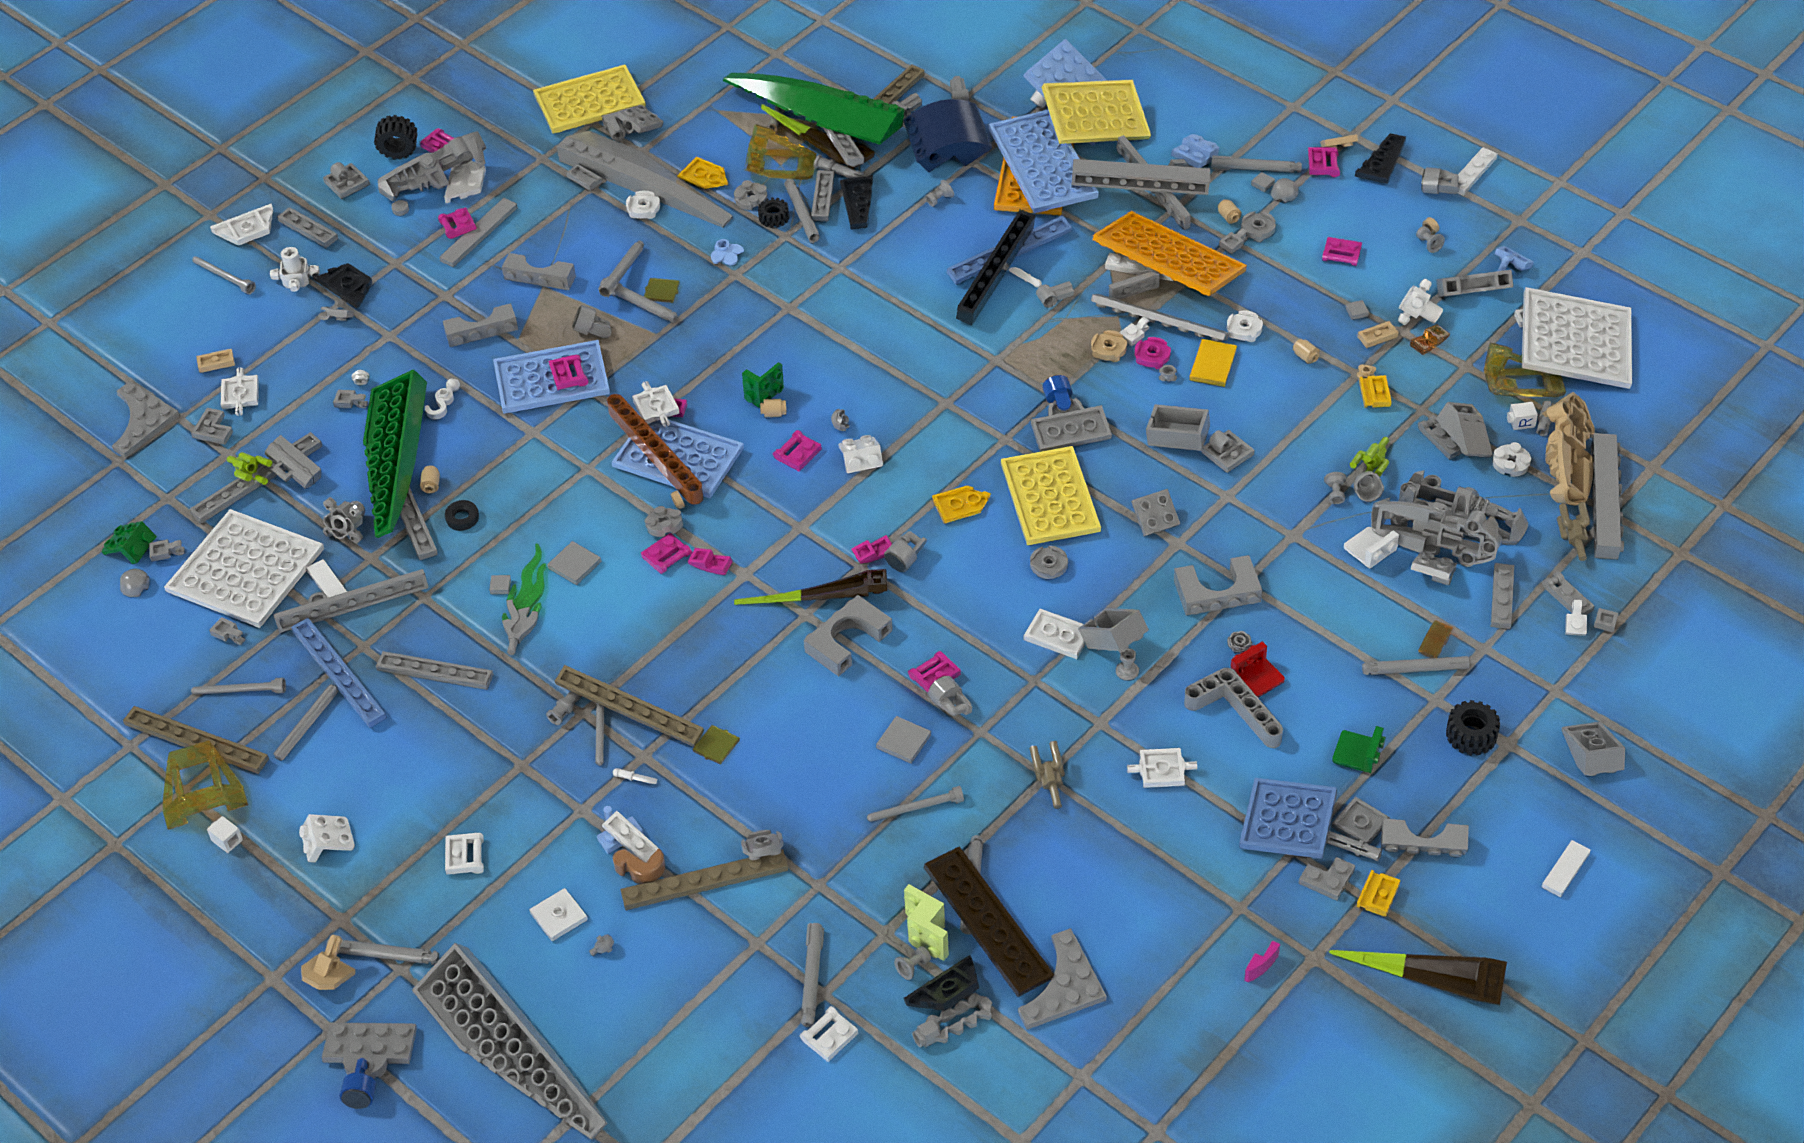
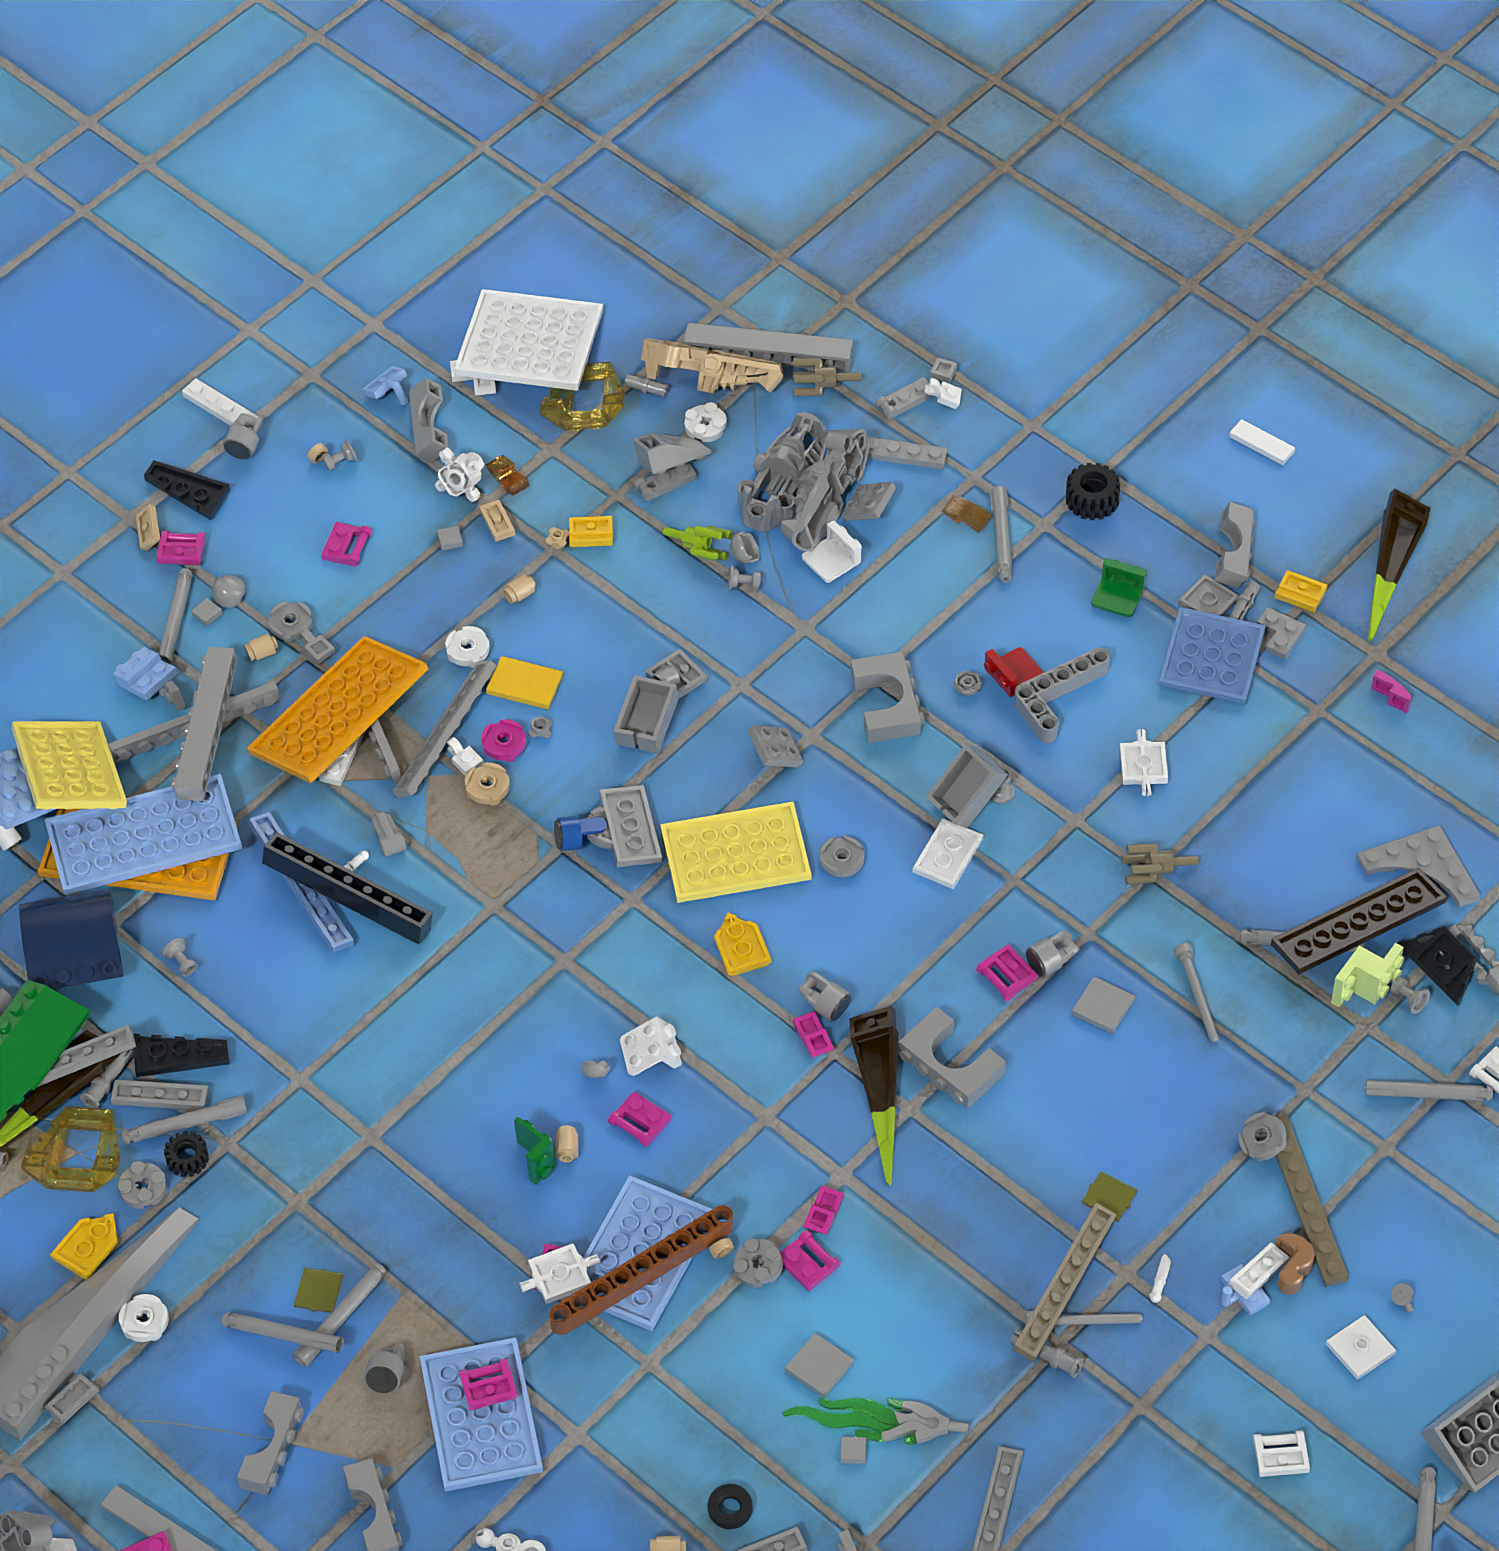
camera: 90 degrees left, 5 degrees up
light blue plate [711,239,744,266] -> none
white brick [1507,402,1538,430] -> none
light grey slope [1562,722,1625,776] -> none

